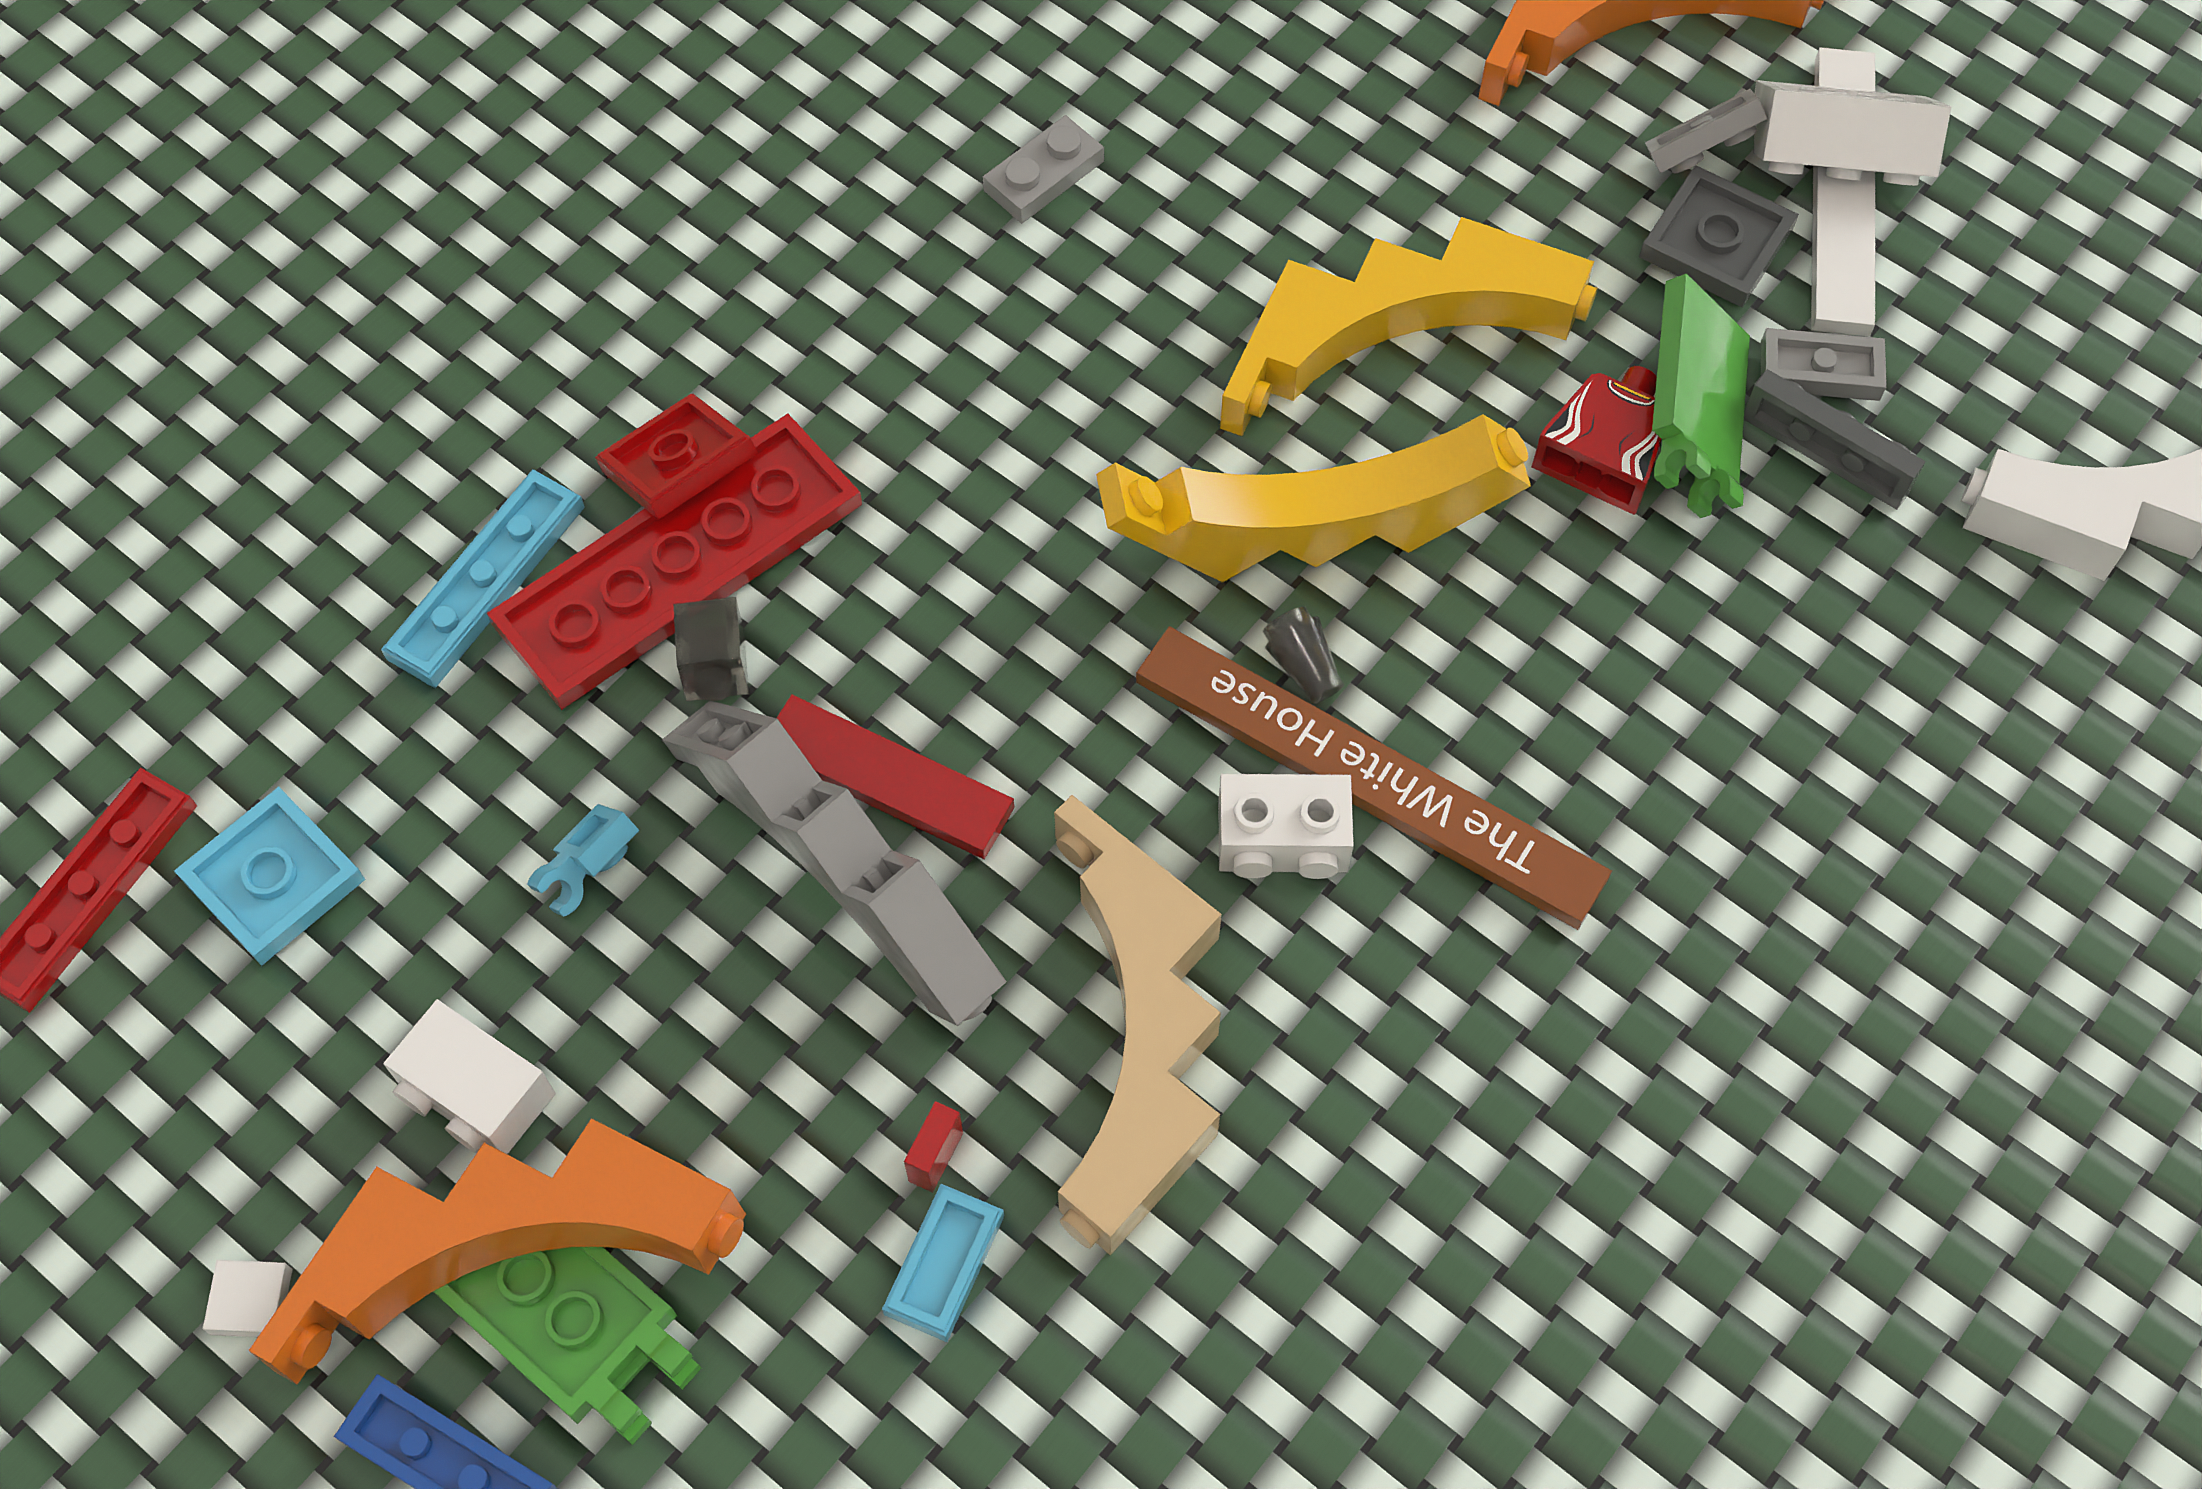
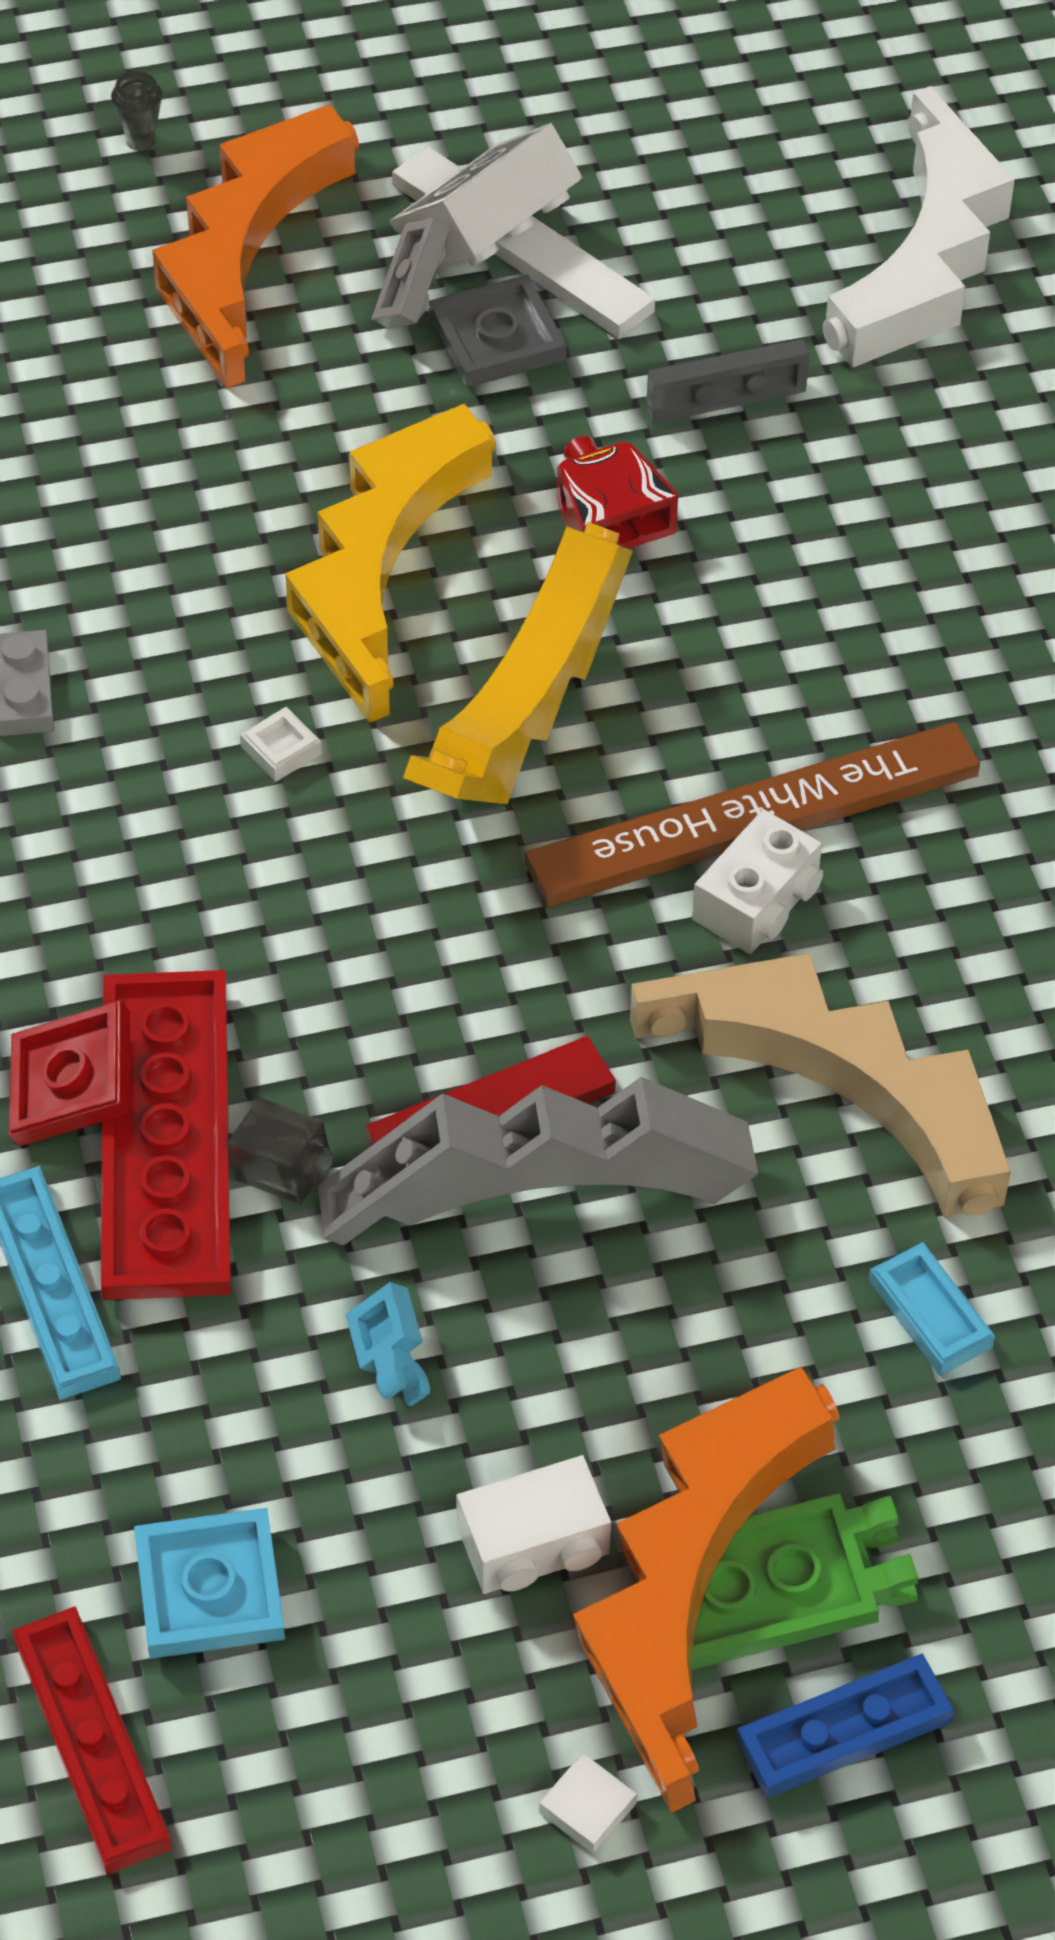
camera: 55 degrees left, 10 degrees down
red tile [904,1101,963,1193] -> none
clear smoke cone [1263,607,1344,704] -> none
bright green tile [1652,274,1750,518] -> none
light grey plate [1761,328,1886,401] -> none
none -> white tile [240,707,322,782]

